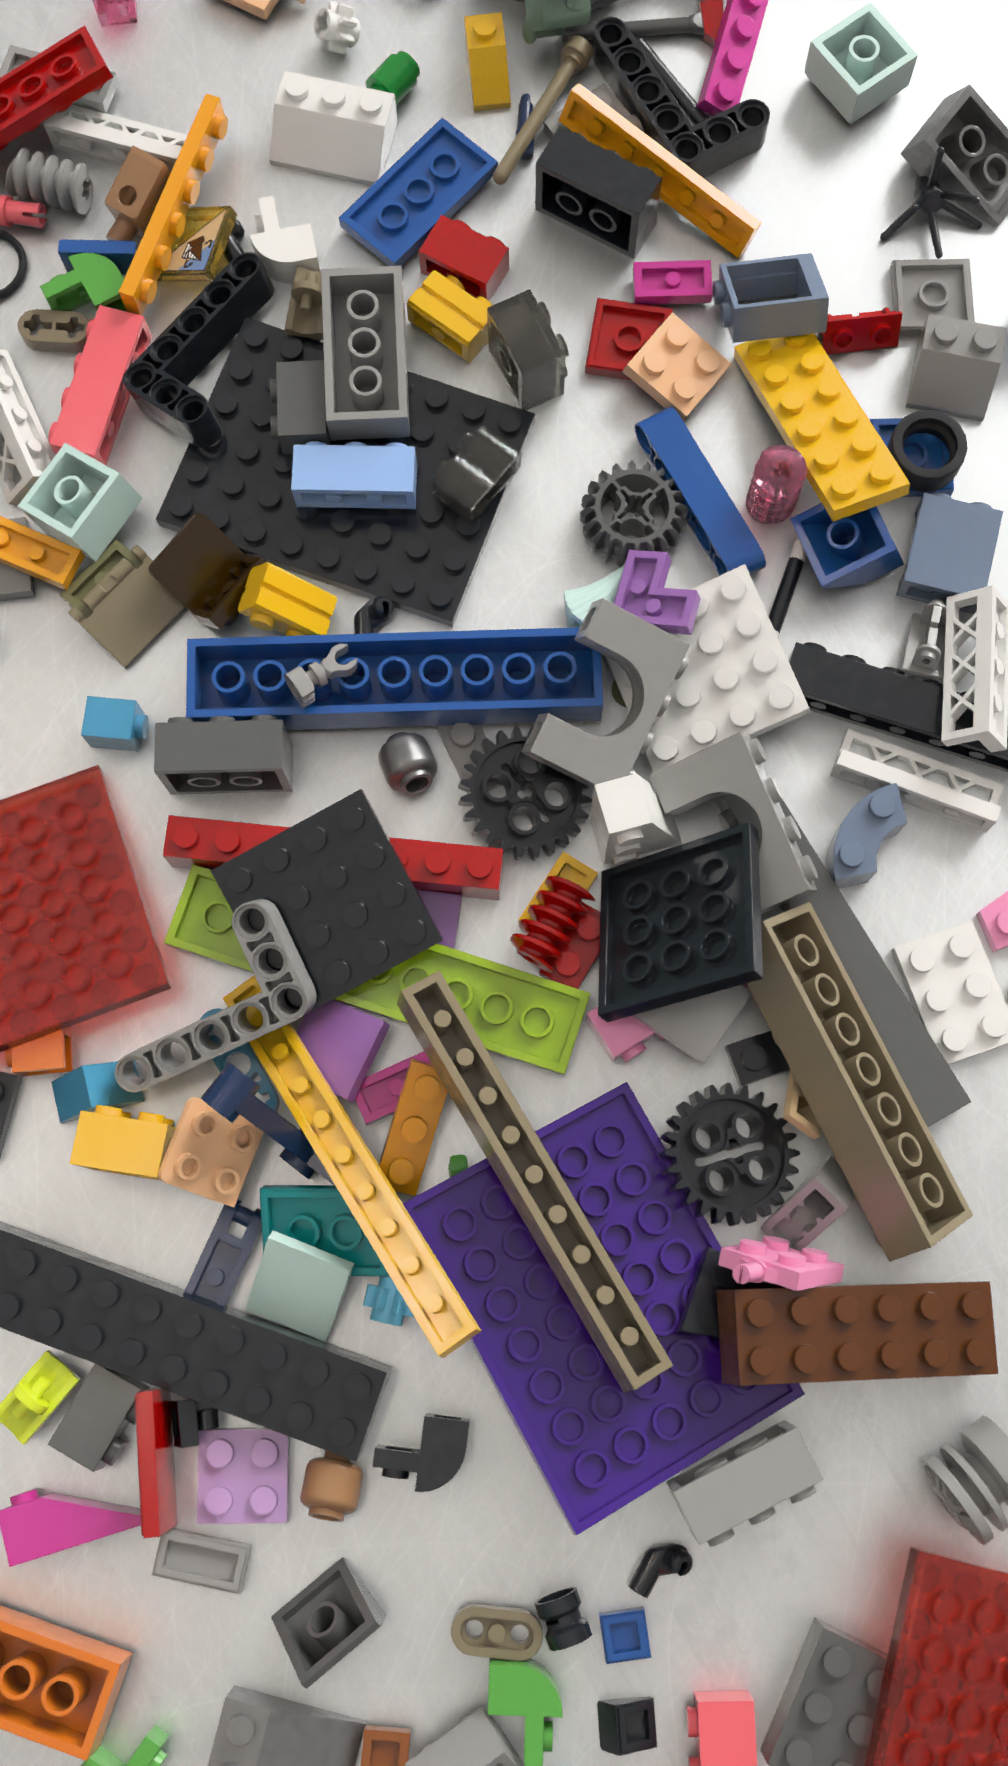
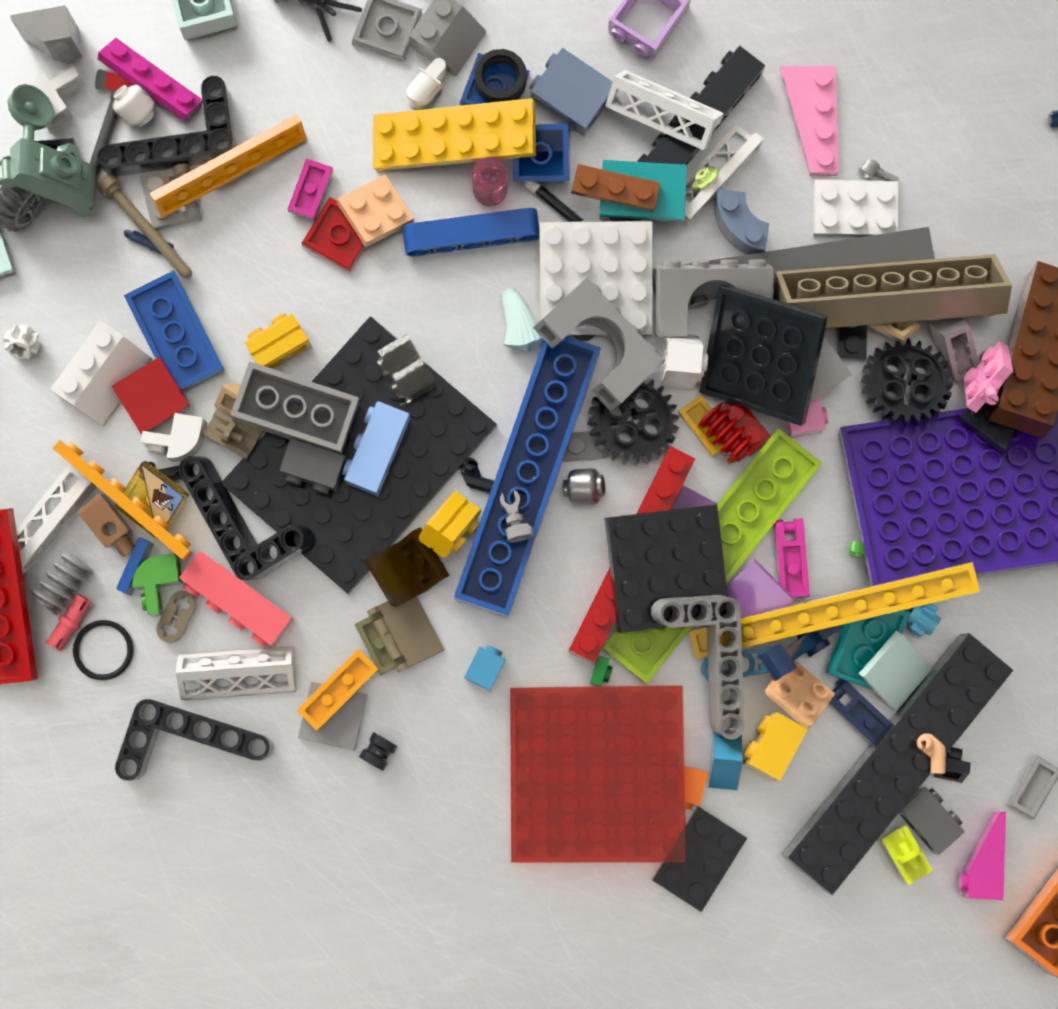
camera: 75 degrees left, 5 degrees up
light aqua brick [18,443,143,562] -> none
red tile [135,1387,178,1538] -> none
dark grey brick [154,715,293,795] -> none
lavender plate [197,1428,290,1524] -> none
medium nougat head [300,1450,363,1522] -> none
green brick [366,51,420,106] -> none
black brick [372,1413,470,1492] -> none
light orange plate [378,1058,448,1196] -> none
dark tan brick [397,970,673,1392] -> none
red brick [419,215,509,302] -> none
yellow slope [464,12,511,111] -> none
clear smoke brick [487,289,569,411] -> none
black brick [535,127,662,259] -> none
dark grey gear [580,460,688,567] -> none
medium lavender plate [614,550,701,635] -> none
black bar [637,38,709,125] -> none
sand blue window [713,253,829,343] -> none
red hinge [818,307,903,354] -> none
light grey hinge [902,599,946,680] -> none
none -> red tile [111,357,190,435]
none -> white head [113,85,155,127]
none -> white arm [406,58,447,110]
none -> dark orange plate [571,164,660,212]
none -> green plate [589,655,613,687]
none -> teal tile [599,160,687,222]
none -> yellowish green plant [691,166,719,190]
none -> light nougat arm [917,733,946,773]

